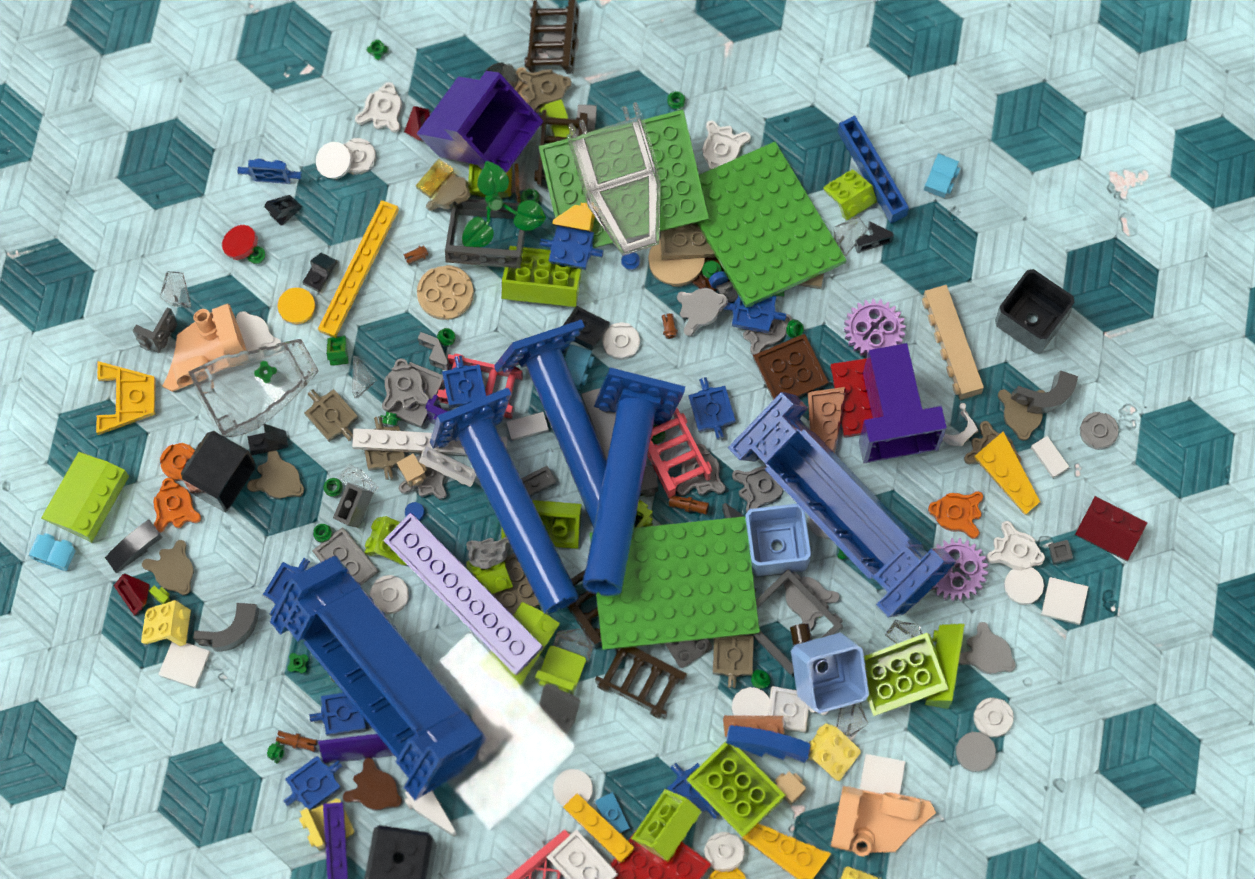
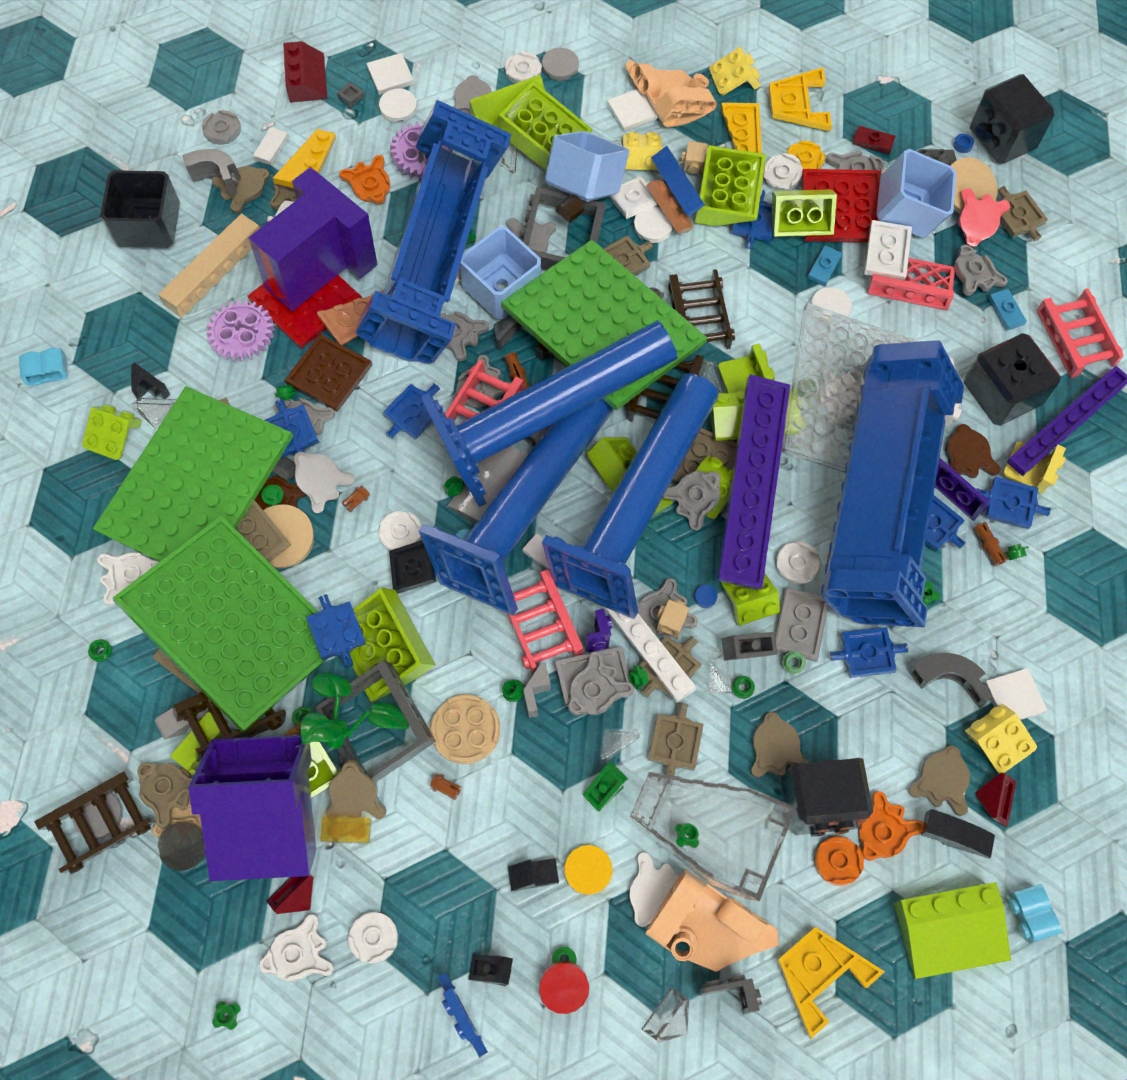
camera: 130 degrees left, 5 degrees down
lime plate [149,586,171,604] -> none
black slope [247,424,289,456] -> none
white tile [316,142,352,179] -> none
yellow plate [318,200,399,338] -> none
white plate [419,446,476,487] -> none
blue plate [442,356,486,409] -> none
dark grey plate [521,466,556,497] -> none
dark grey bracket [529,684,581,739] -> none
yellow slope [552,203,596,232] -> none
yellow plate [563,793,634,863] -> none
clear windscreen [567,102,661,256] -> none
blue plate [621,251,640,270] -> none
blue tile [709,271,729,289] -> none
green plate [751,670,770,689] -> none
blue brick [838,116,909,224] -> none
white tile [987,521,1045,570] -> none

